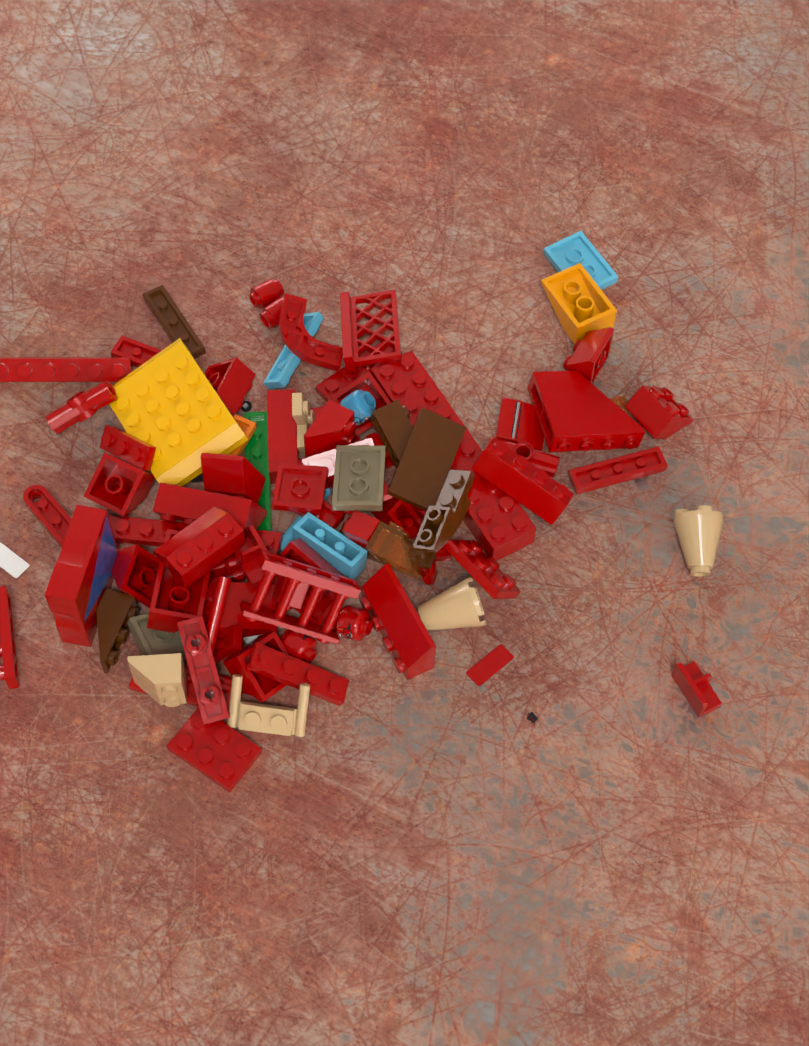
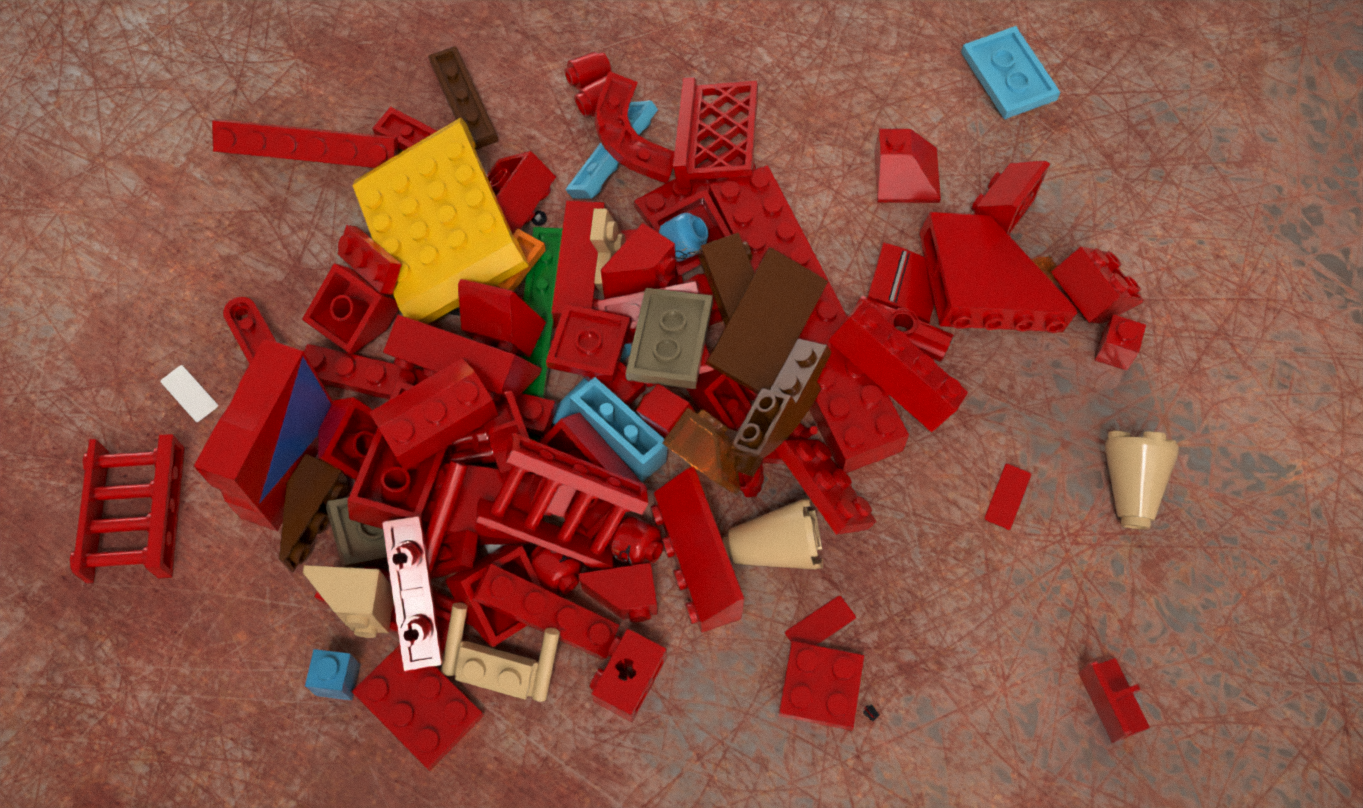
camera: 10 degrees right, 5 degrees up
red piece [45,380,118,434] -> none
light orange slope [541,263,617,344] -> none
red plate [568,446,668,495] -> none
none -> dark azure brick [305,649,360,701]
none -> red slope [579,563,658,623]
none -> red brick [589,628,667,723]
none -> red plate [778,641,865,731]
none -> red hand [788,422,818,440]
none -> red slope [875,128,941,203]
none -> red sticker [984,464,1031,530]
none -> red brick [1094,314,1146,371]

